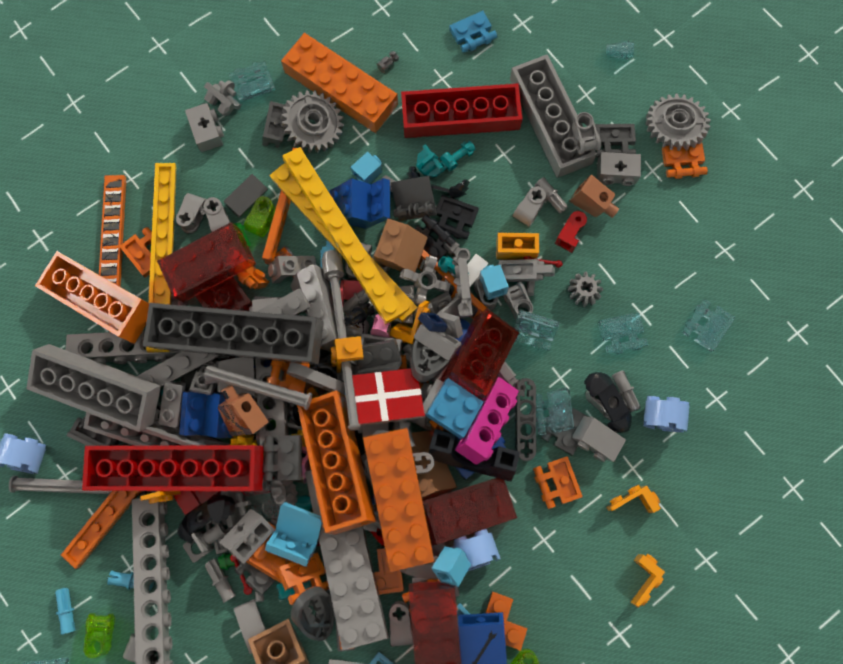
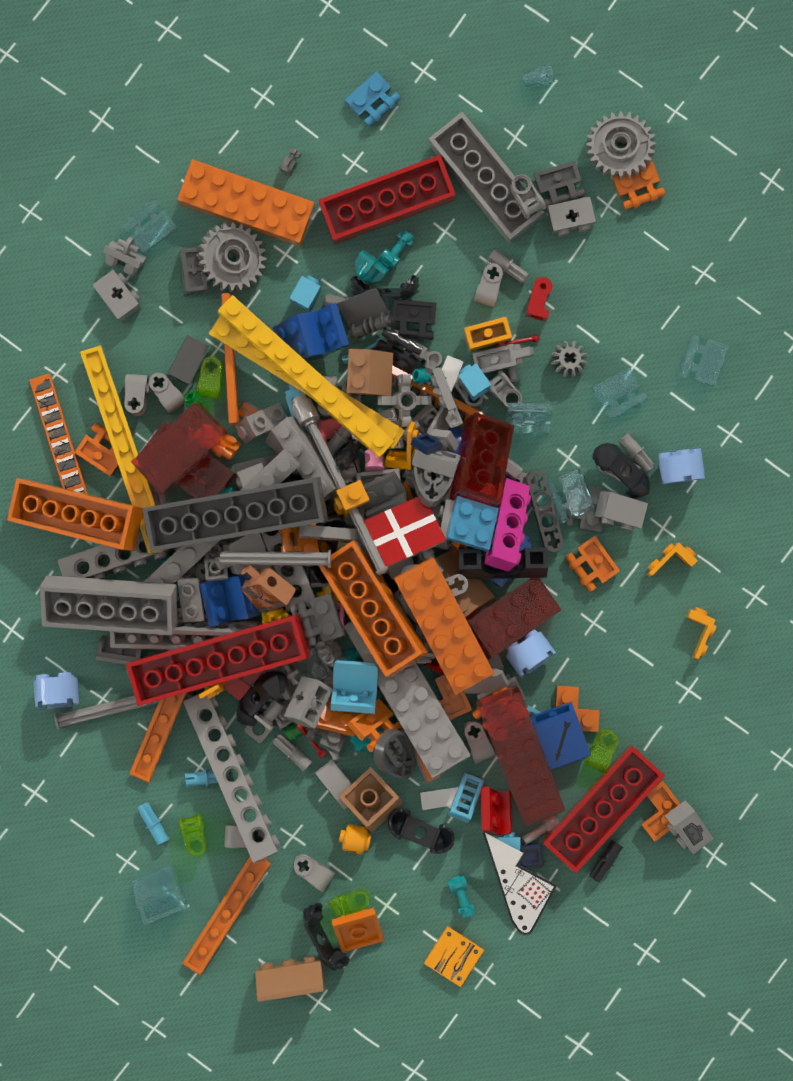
camera: 15 degrees left, 10 degrees up
medium azure brick [432,547,471,587] -> none
nougat torso [569,175,619,218] -> none

